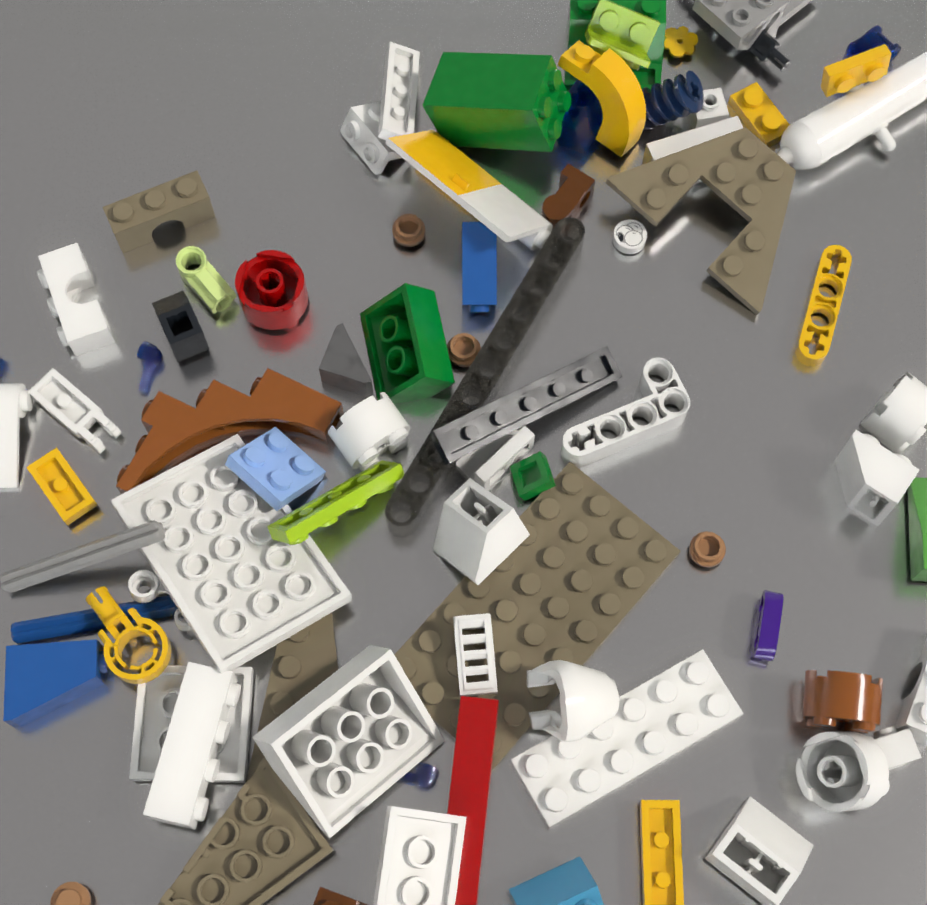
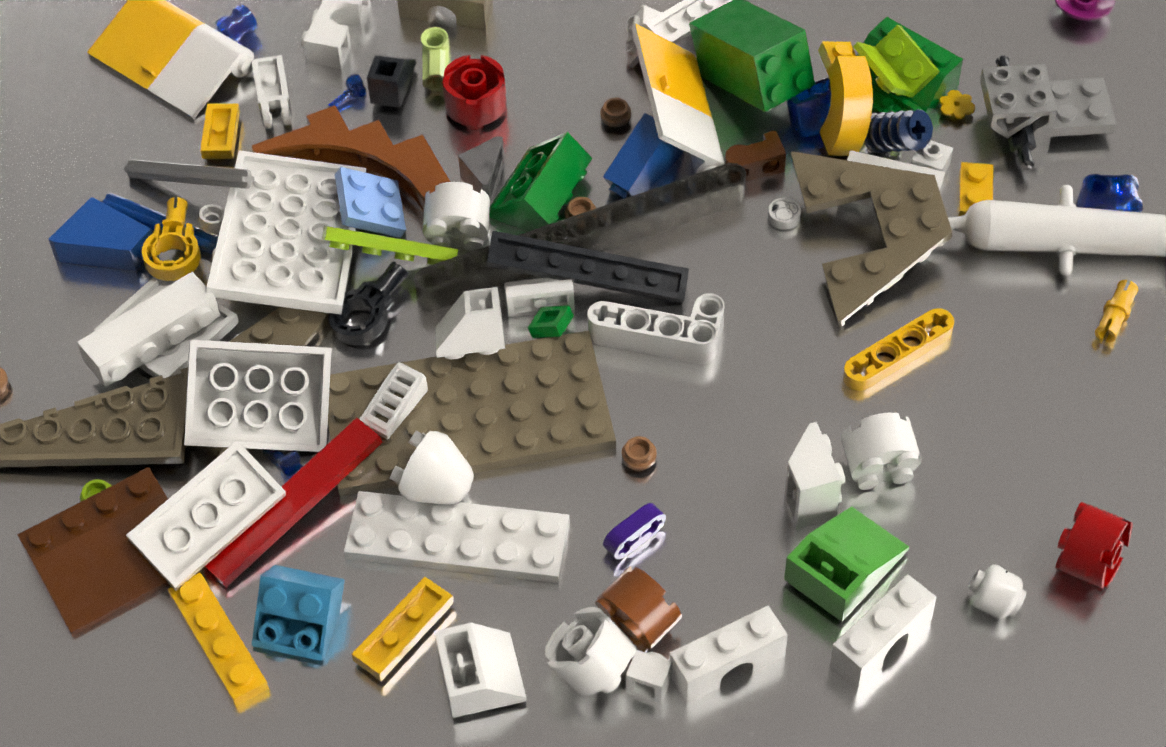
camera: 40 degrees right, 15 degrees down
yellow plate [821,44,892,97] -> none
none -> black pin [329,262,408,345]

